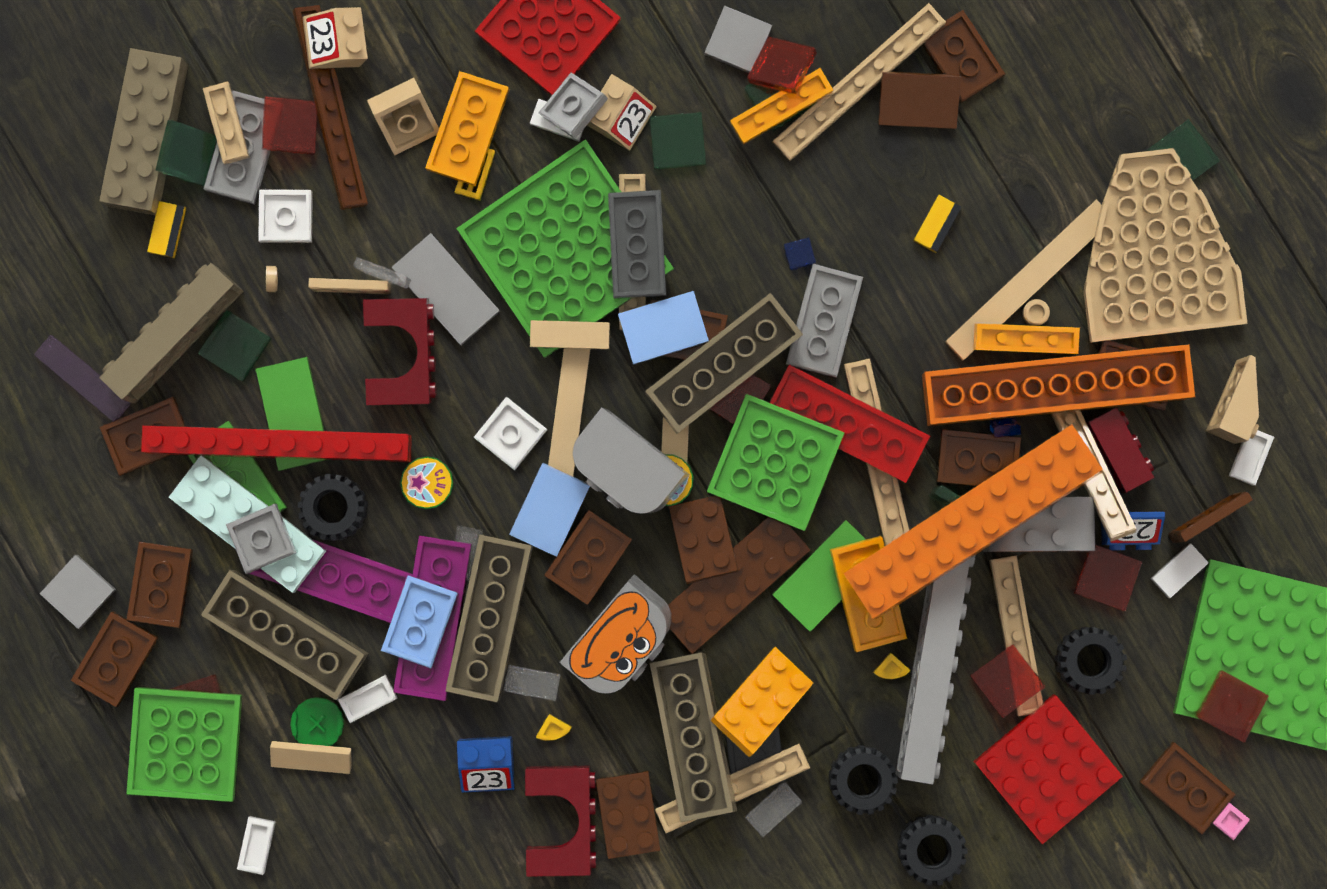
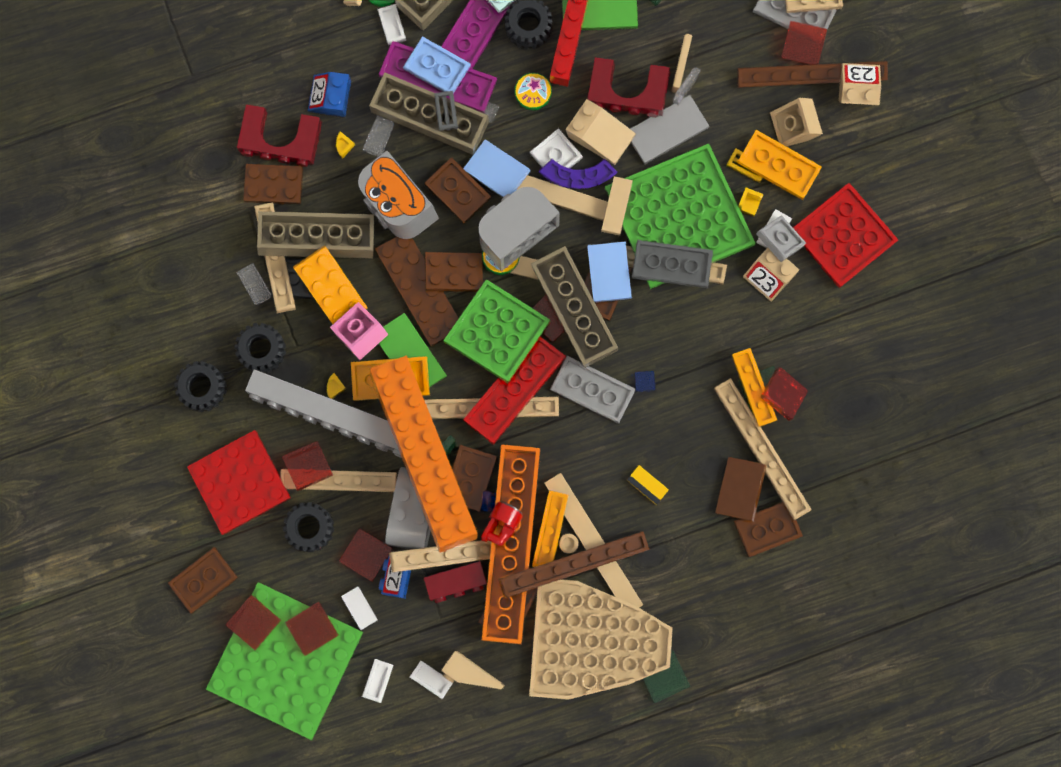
camera: 105 degrees right, 5 degrees down
white tile [259,190,313,243] -> none
tan tile [266,266,278,292] -> none
clear green tile [650,112,706,170] -> none
light grey tile [704,6,772,74] -> none
reddish brown tile [1168,492,1253,543] -> none
bright pink tile [1212,803,1250,840] -> none
none -> clear red tile [285,602,339,656]
none -> bright pink brick [330,302,388,360]
none -> white tile [362,659,394,703]
none -> dark grey tile [434,91,458,131]
none -> red piece [481,501,523,546]
none -> reddish brown tile [498,531,649,598]
none -> dark purple tile [538,159,618,189]
none -> tan slope [566,99,636,165]
none -> yellow panel [738,188,763,217]

